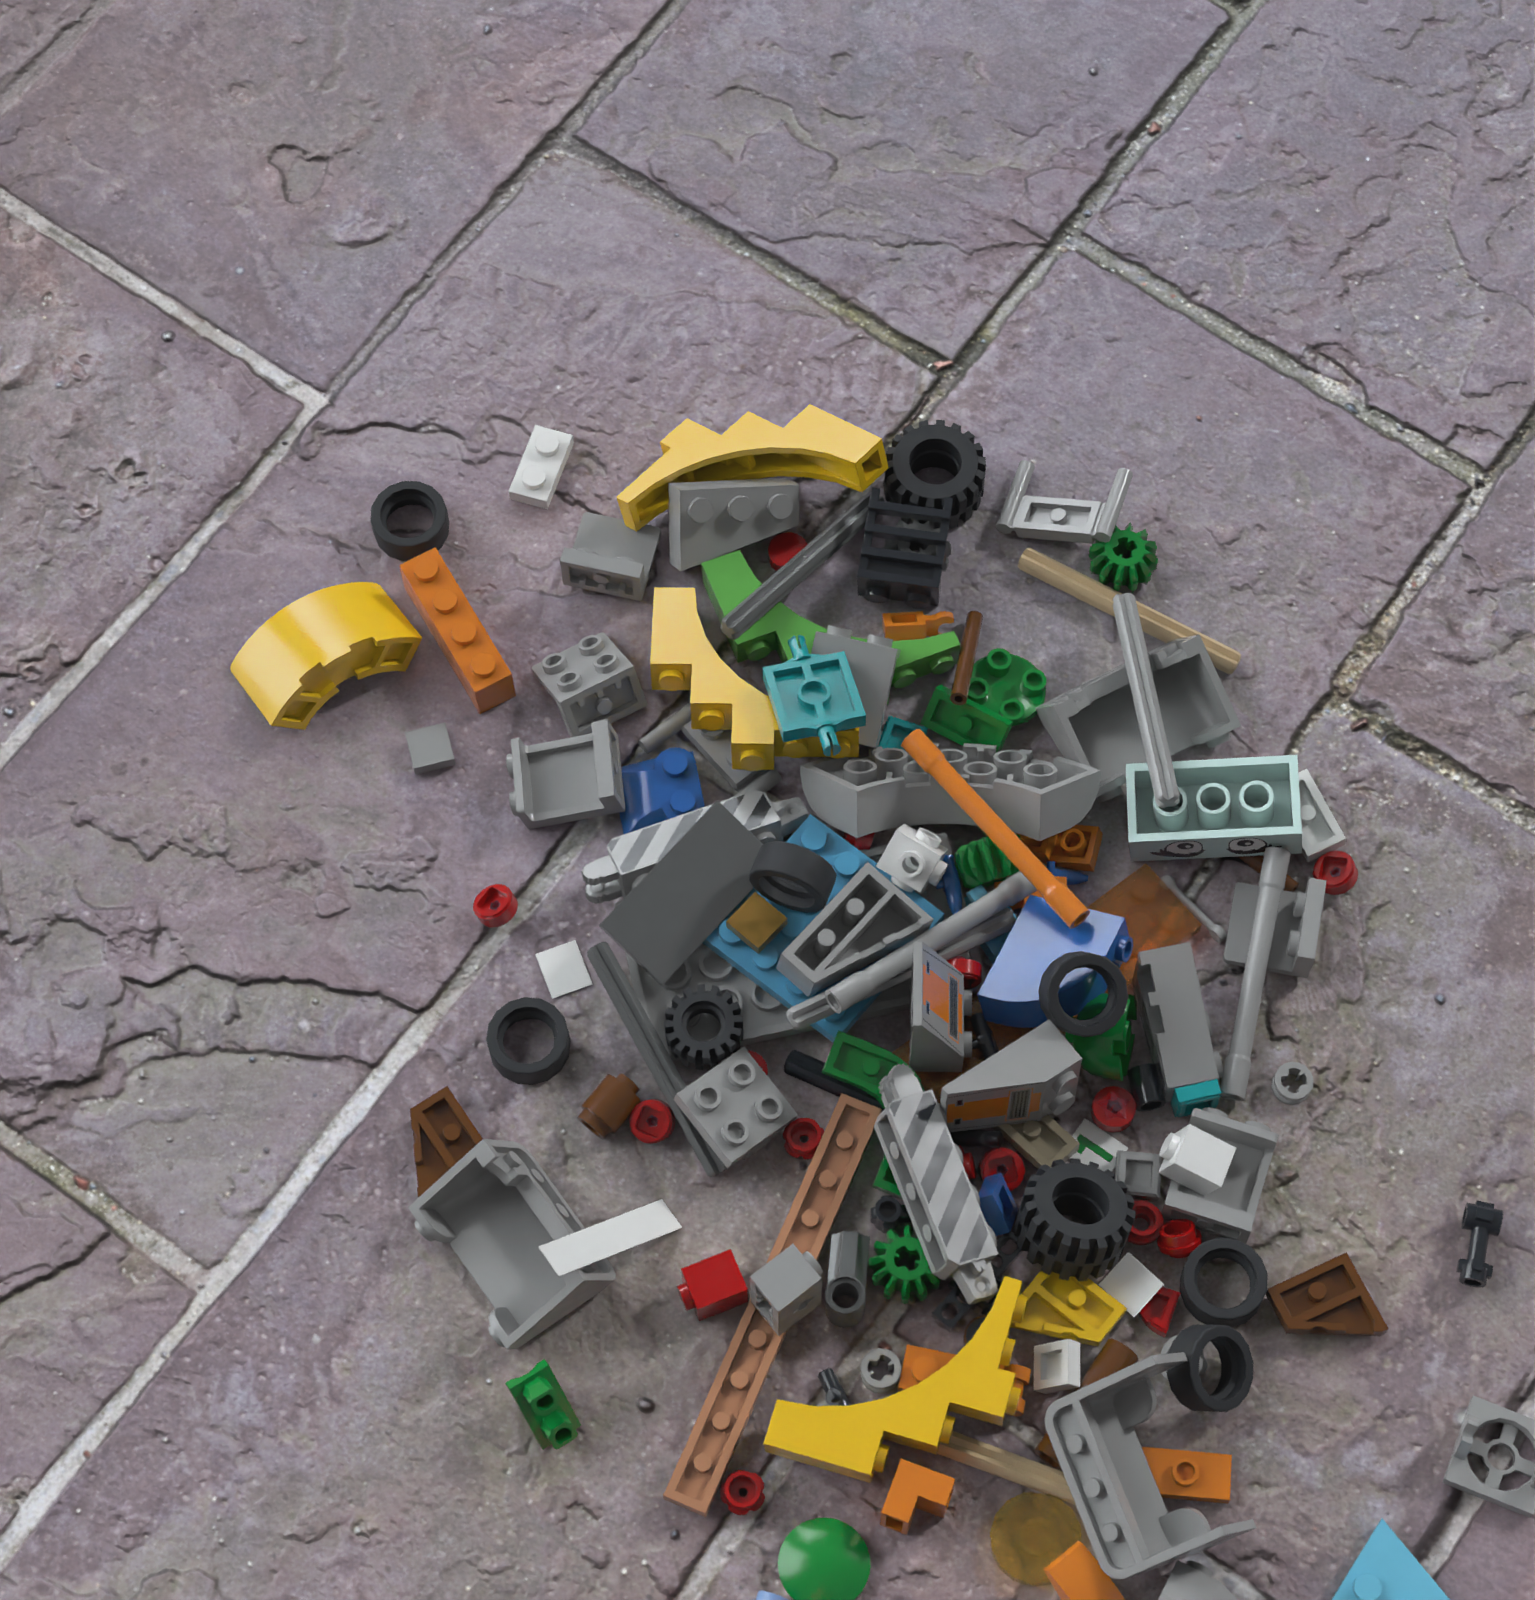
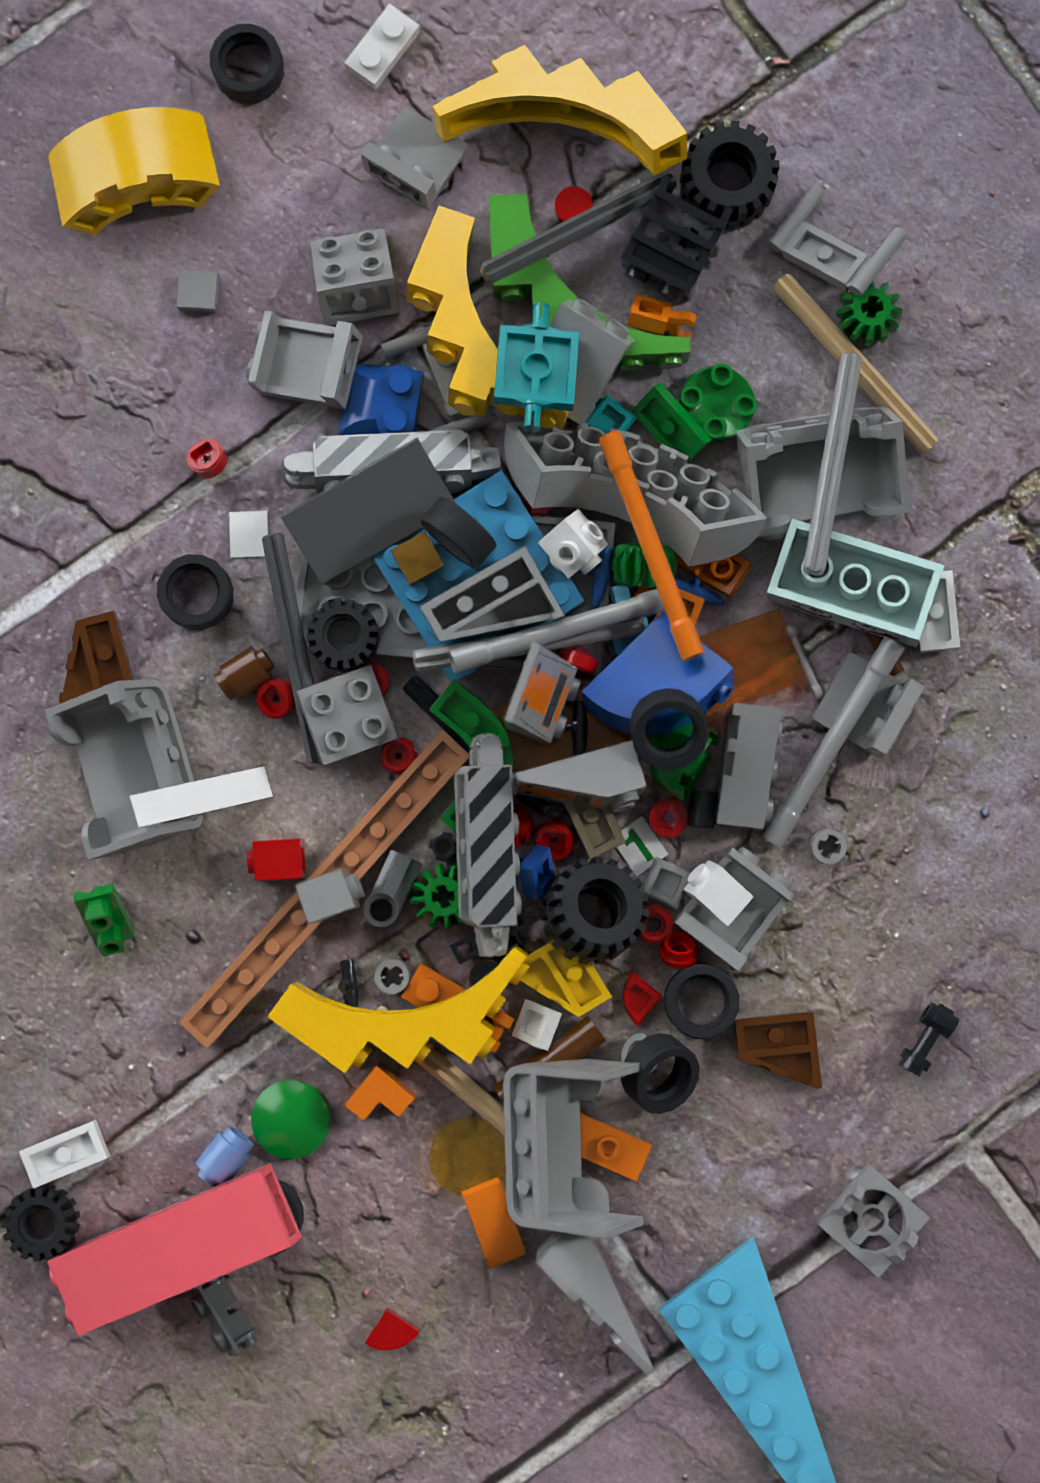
camera: 20 degrees right, 20 degrees up
orange brick [399,547,516,714] -> none
light grey wedge [668,477,799,571] -> none
red plate [720,1470,765,1516] -> none
reddish brown piece [950,611,983,705] -> none
white sticker [1099,1252,1164,1317] -> none
teal tile [1171,1079,1221,1118] -> none
red tile [1313,851,1358,895] -> none

